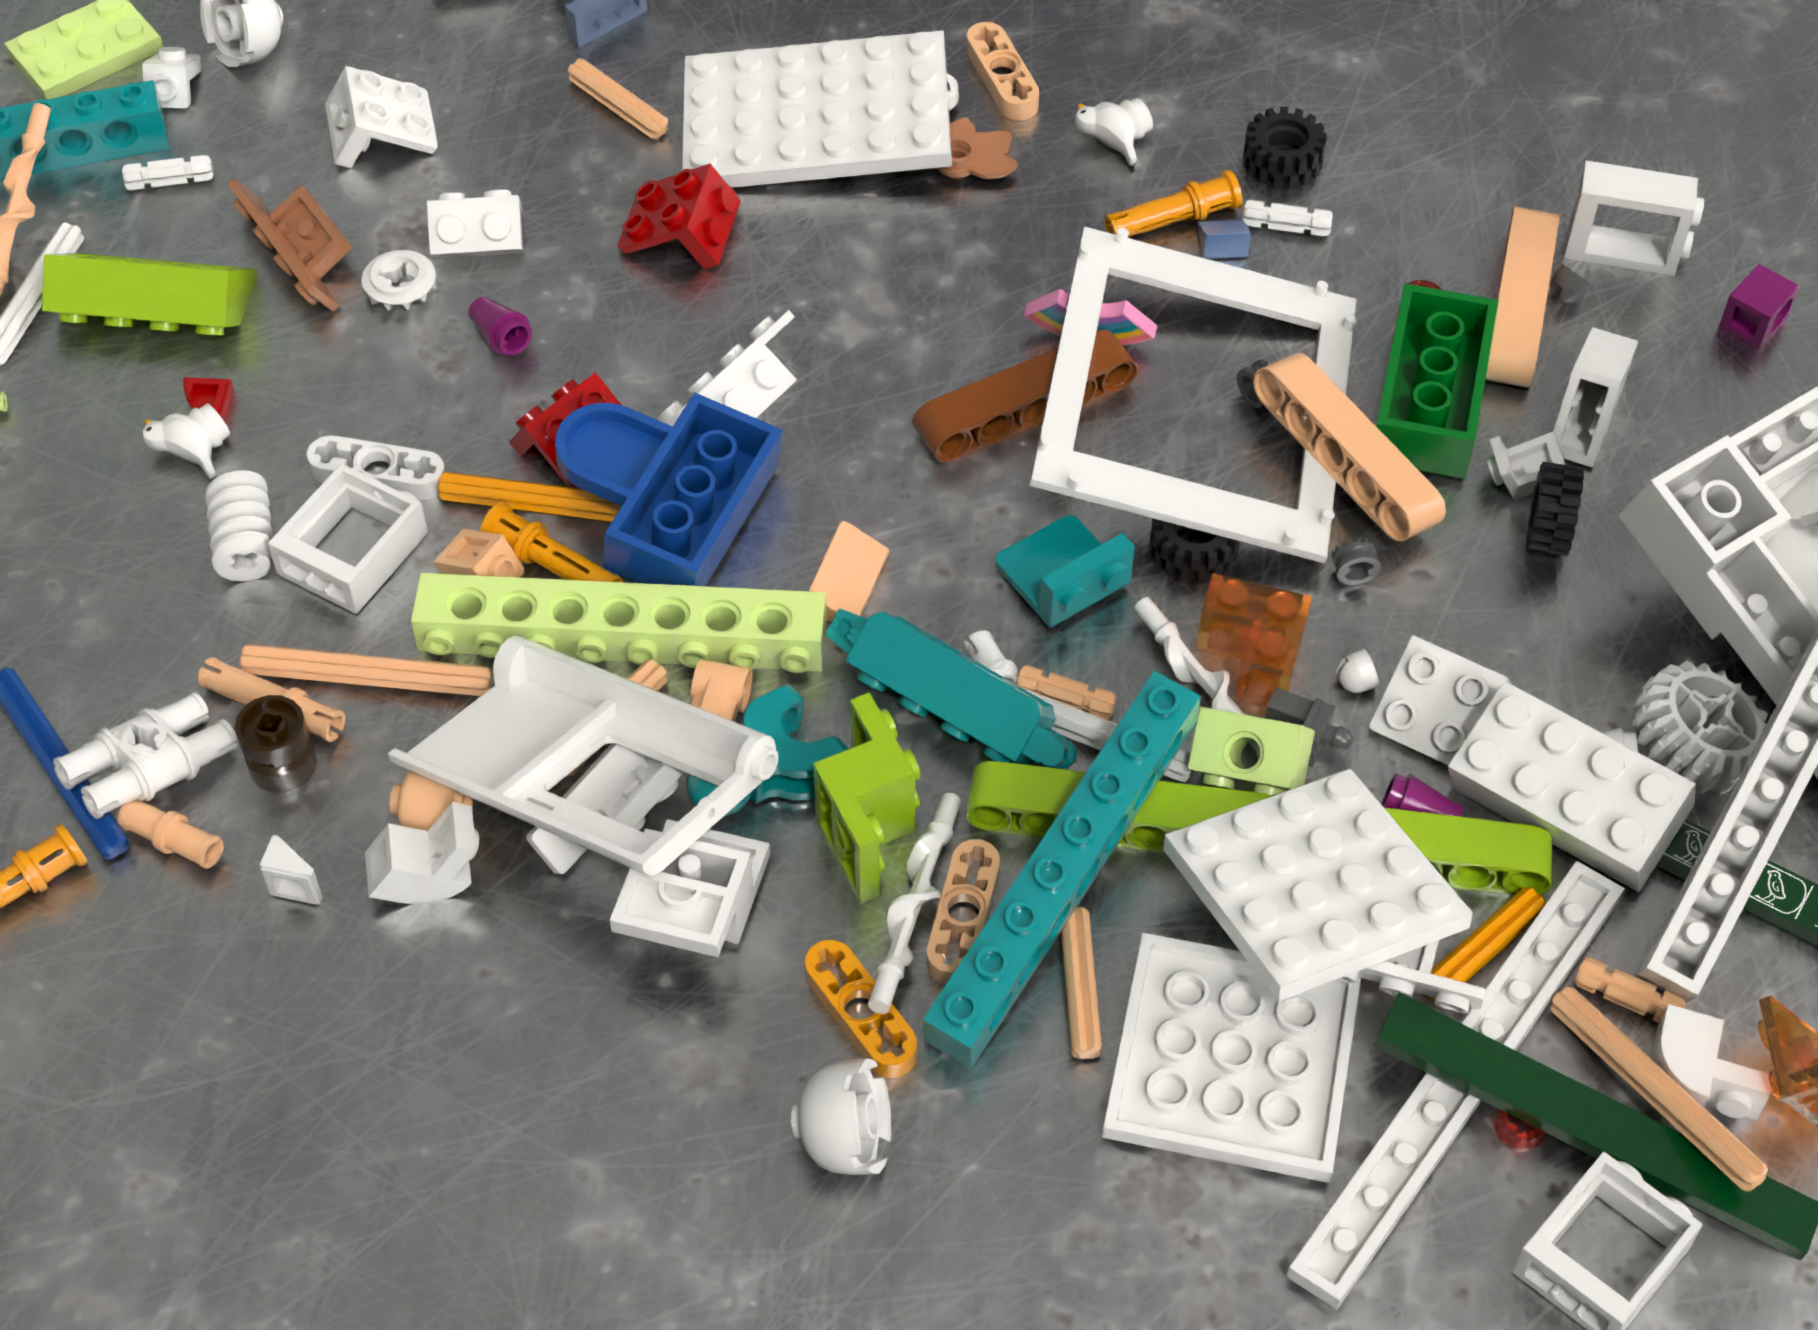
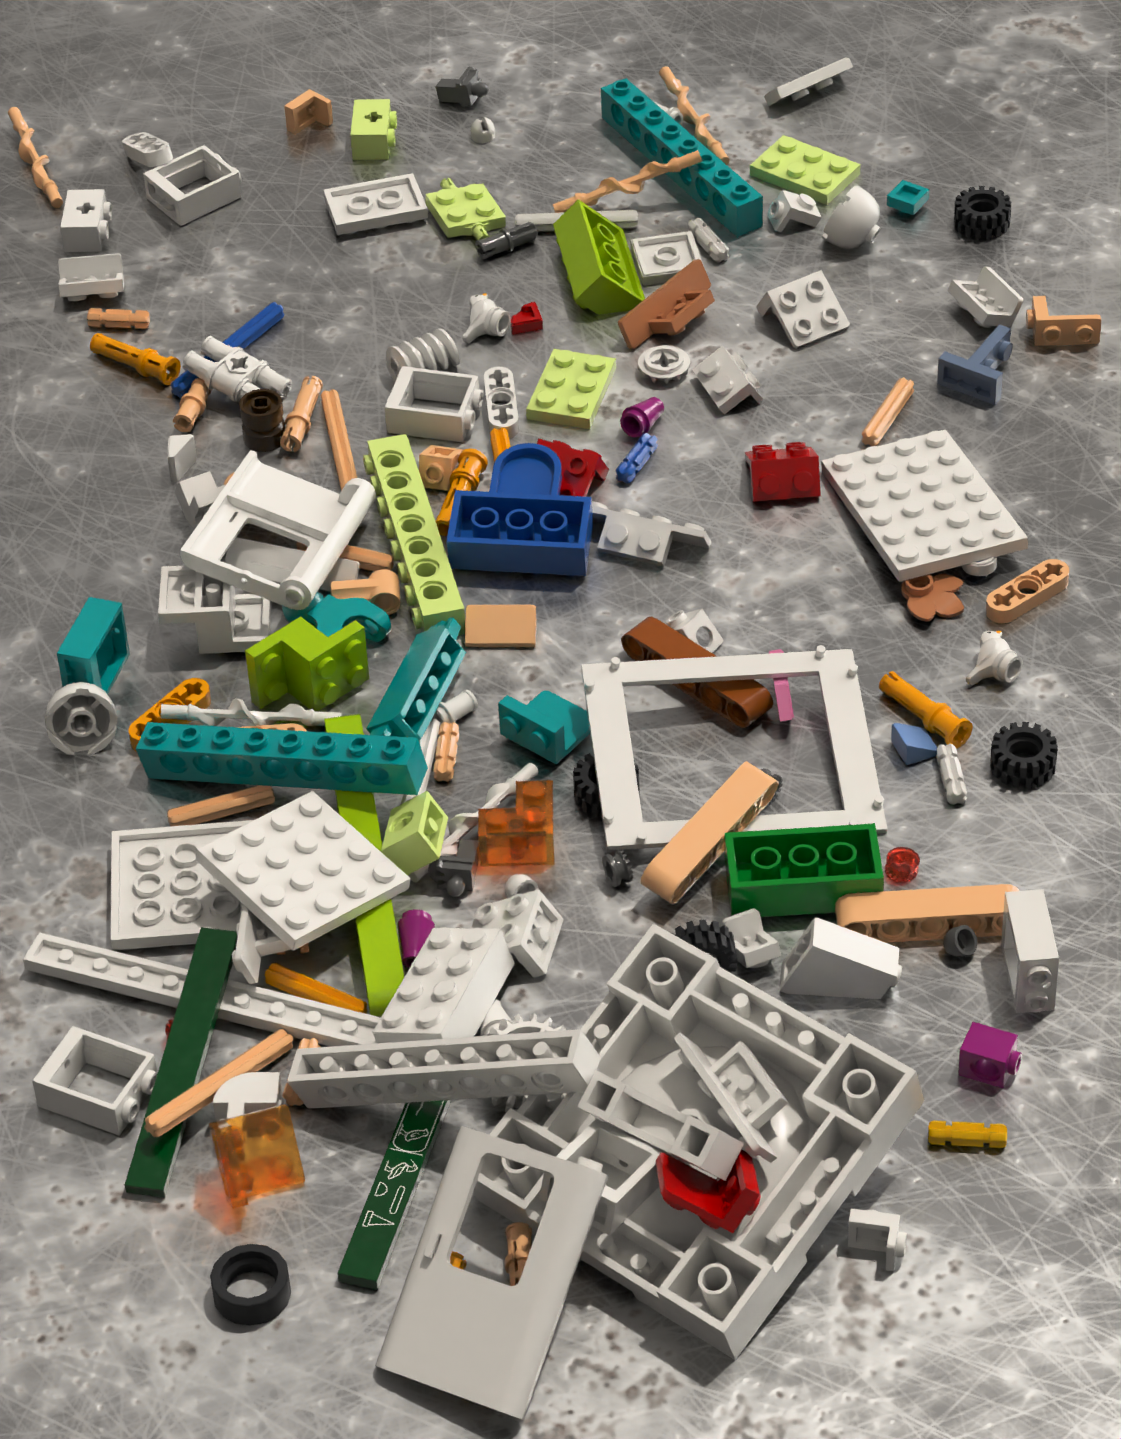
camera: 75 degrees right, 10 degrees down
none -> teal window [57,597,130,695]
none -> dark grey axle [475,222,538,260]
none -> yellowish green plate [526,349,616,429]
none -> blue axle [615,433,658,484]
none -> white tile [630,231,704,286]
none -> white bracket [665,609,723,653]

